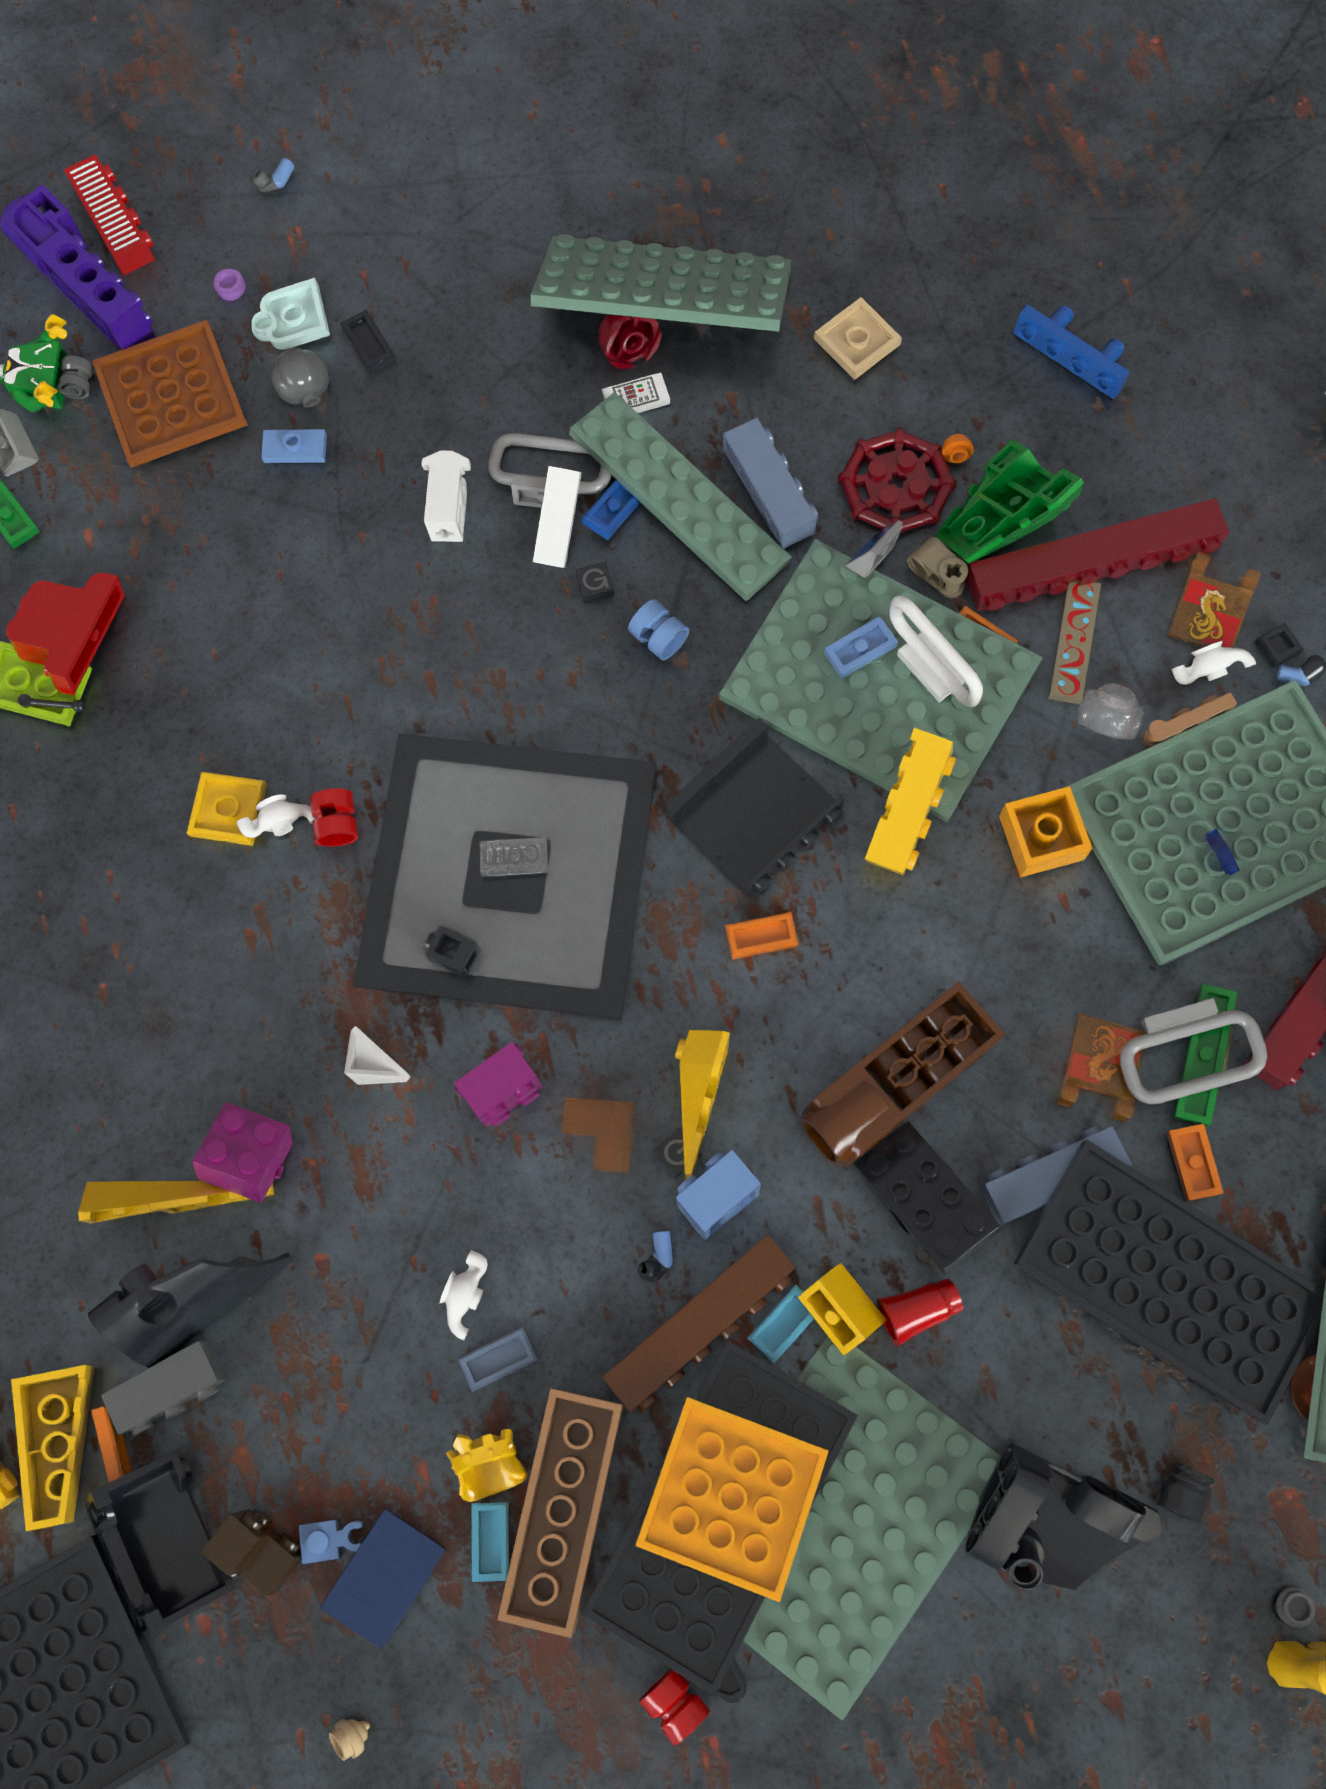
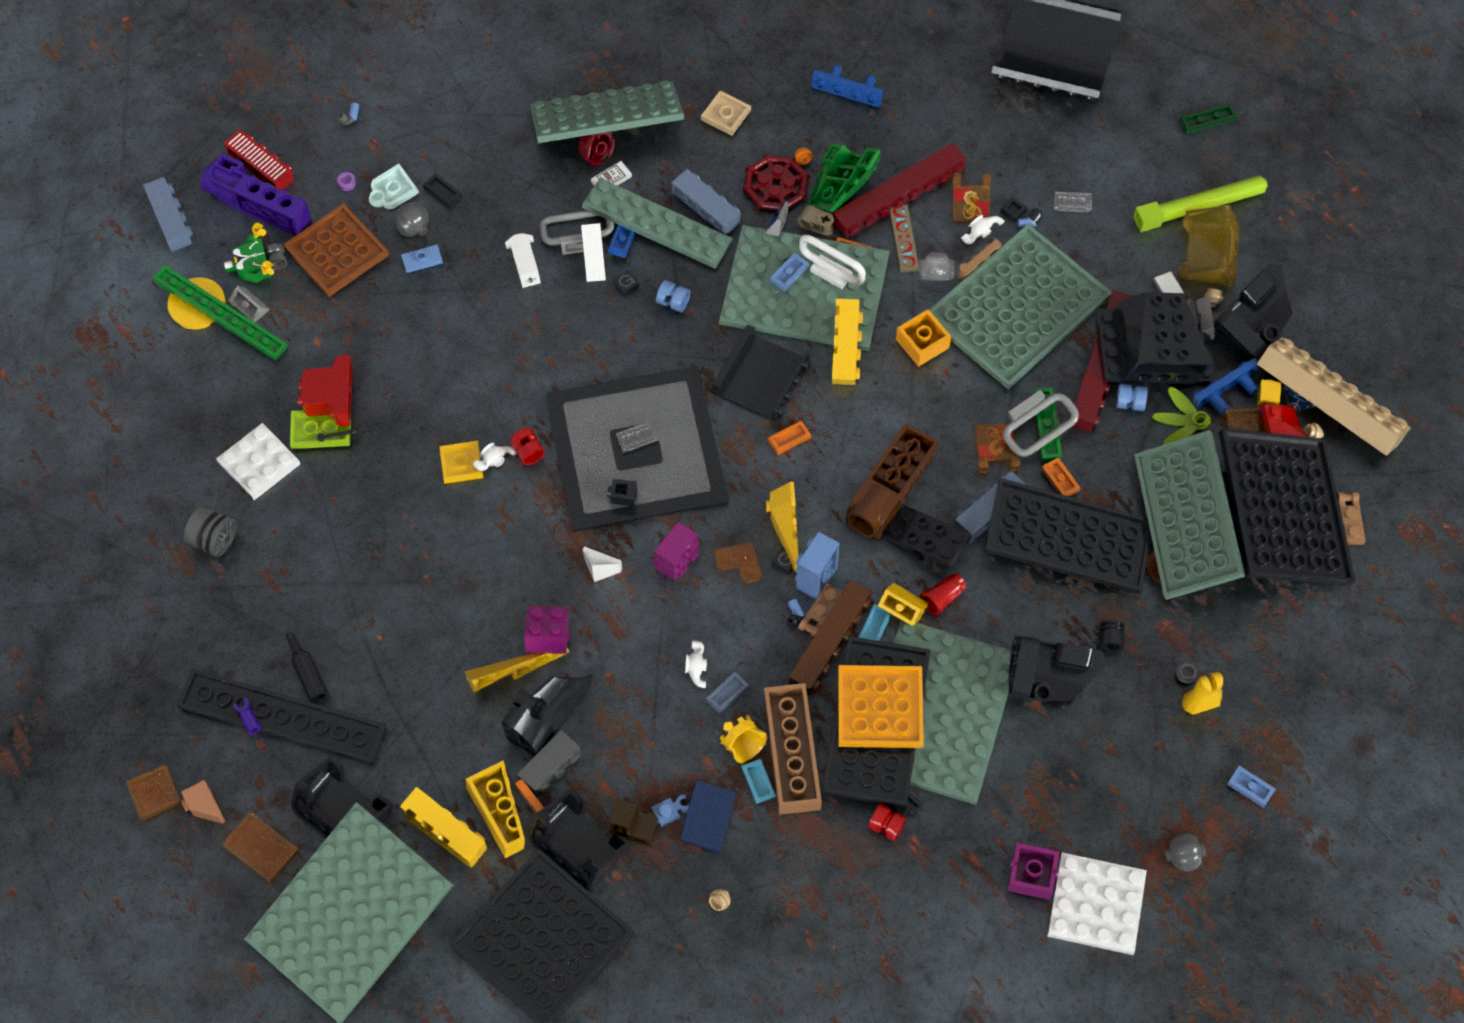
camera: 25 degrees left, 10 degrees down
clear blue tile [1205,829,1240,876] -> none
none -> medium nougat plate [798,583,843,637]

